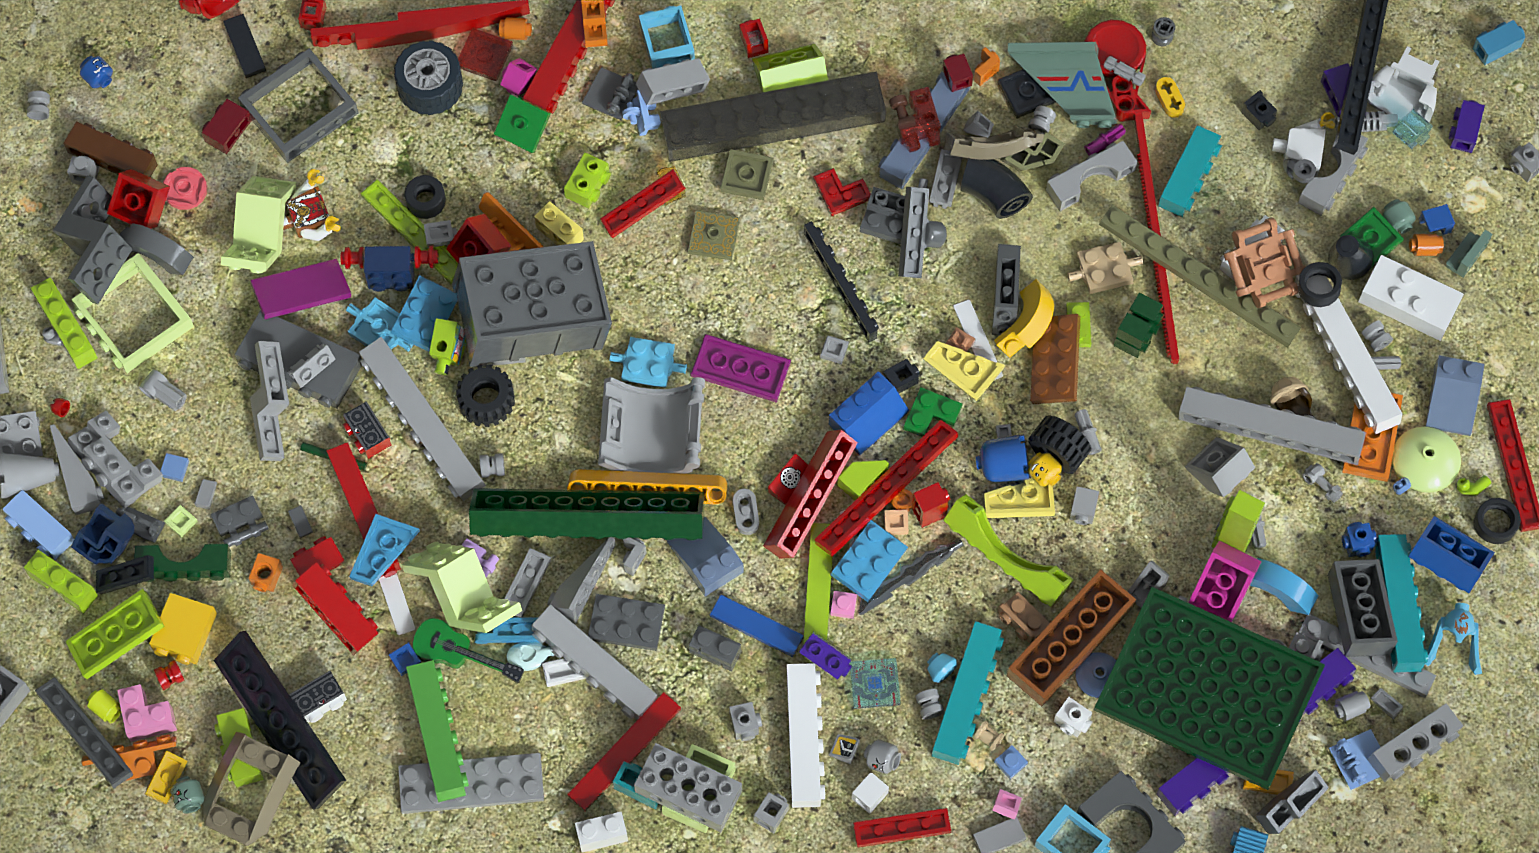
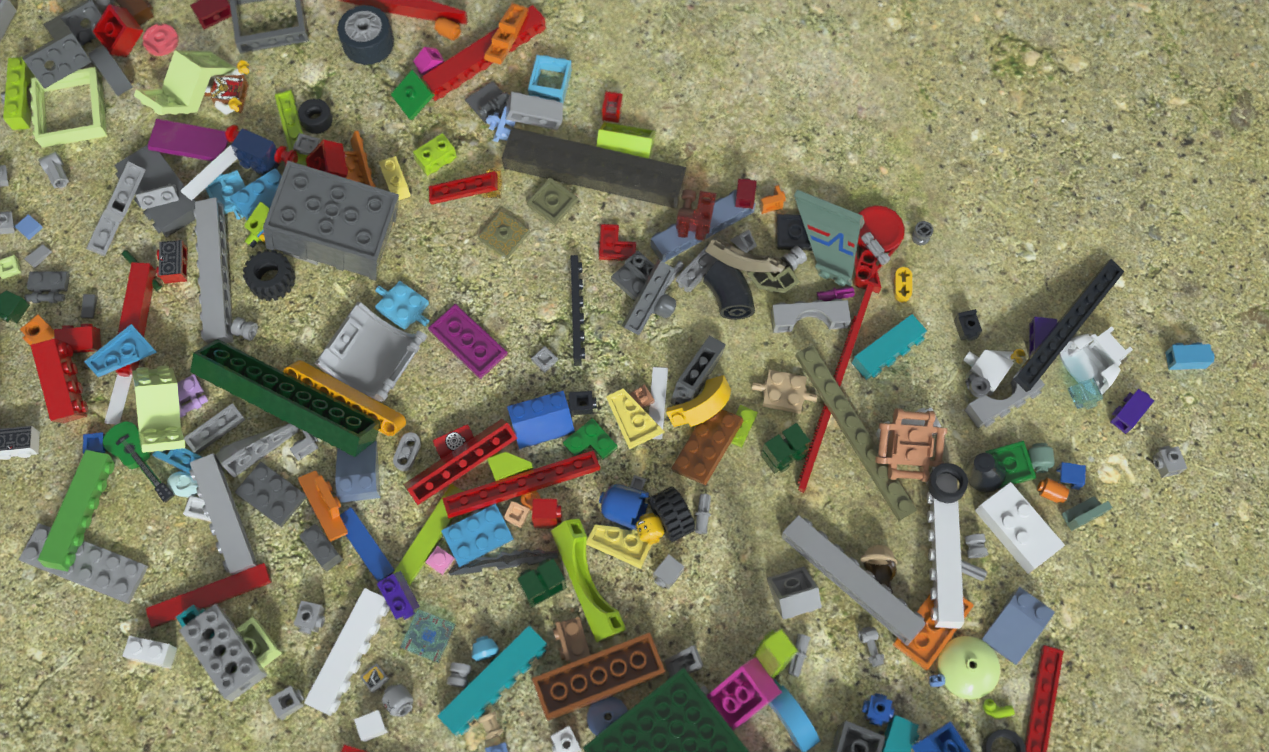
camera: 25 degrees right, 0 degrees up
clear red tile [458,28,513,82] -> none
light grey hinge [1335,111,1398,132] -> none
none -> white sticker [181,145,237,200]
none -> orange bracket [298,471,348,541]
none -> dark green piece [517,558,567,608]

